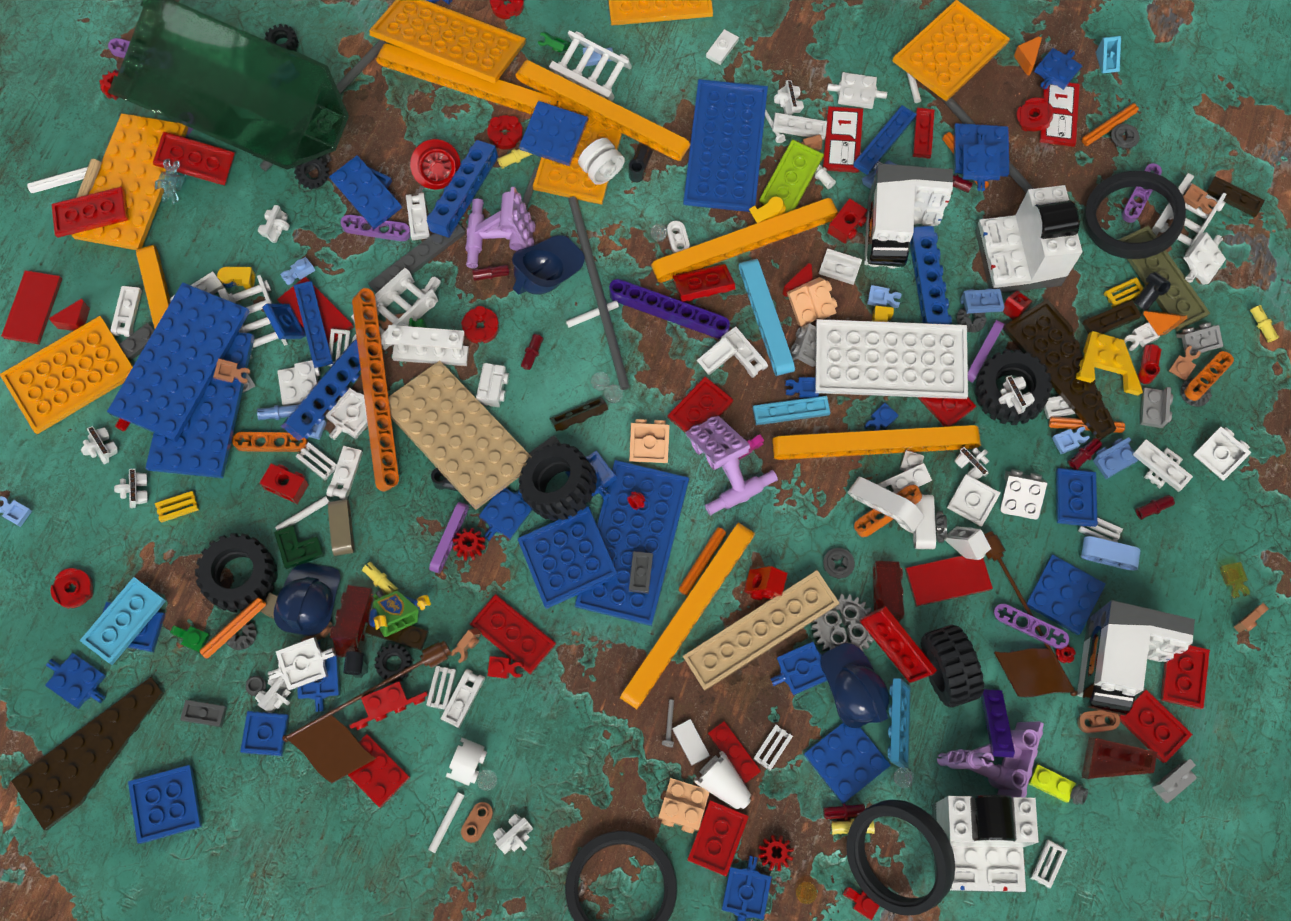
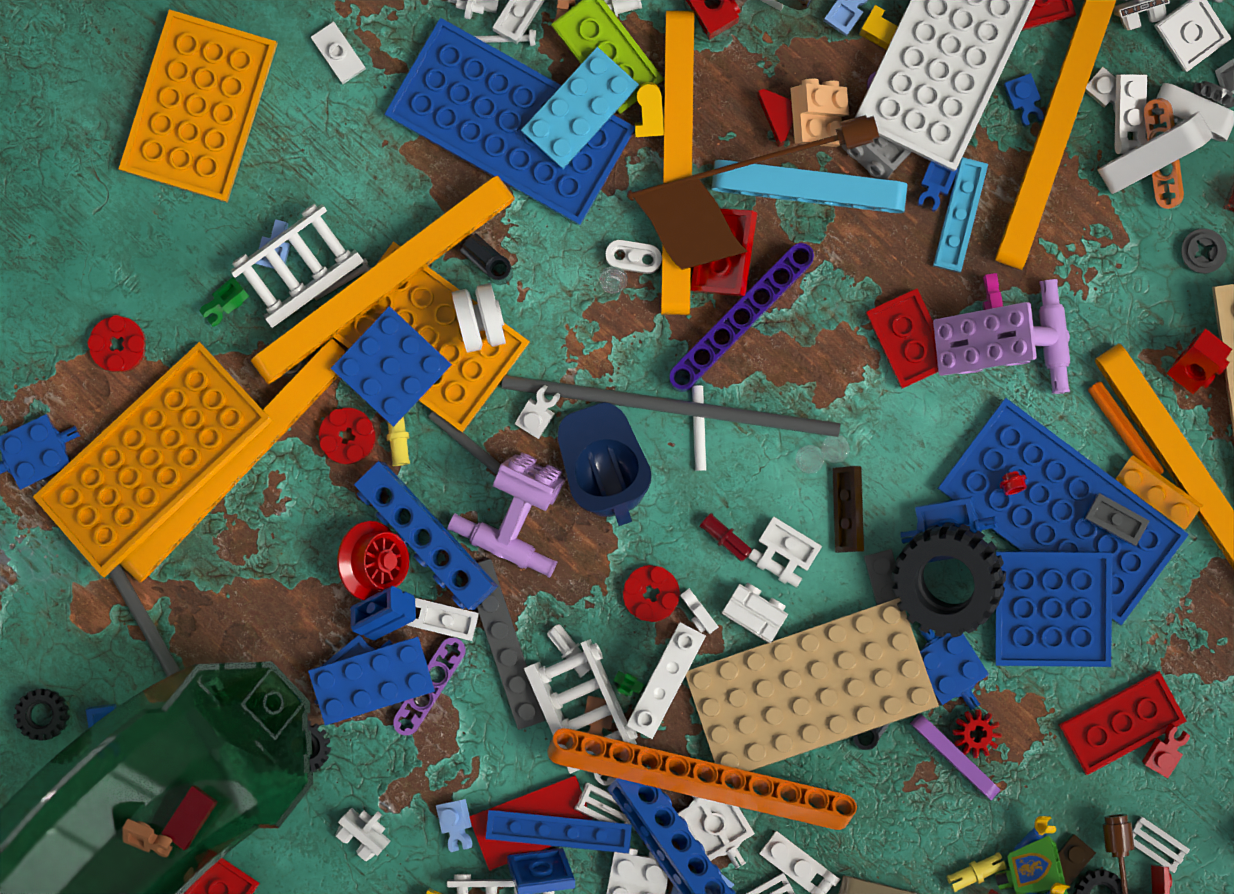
camera: 65 degrees left, 15 degrees up
white plate [440,669,485,729] -> none
nougat plate [451,628,482,663] -> none
dark red axle [472,265,509,281] -> none
light nougat plate [629,419,669,463] -> none
white tile [697,336,738,375] -> none
white plate [721,327,768,378] -> none
white plate [819,248,862,285] -> none
none -> nougat plate [123,819,172,858]
none -> dark red tile [161,785,218,850]
none -> blue brick [350,586,416,640]
none -> white plate [515,385,560,439]
none -> medium azure plate [521,47,639,169]
none -> reddish brown flag [627,115,880,270]
none -> white plate [680,588,718,634]
none -> white plate [748,517,822,588]
none -> light orange plate [1115,455,1203,530]

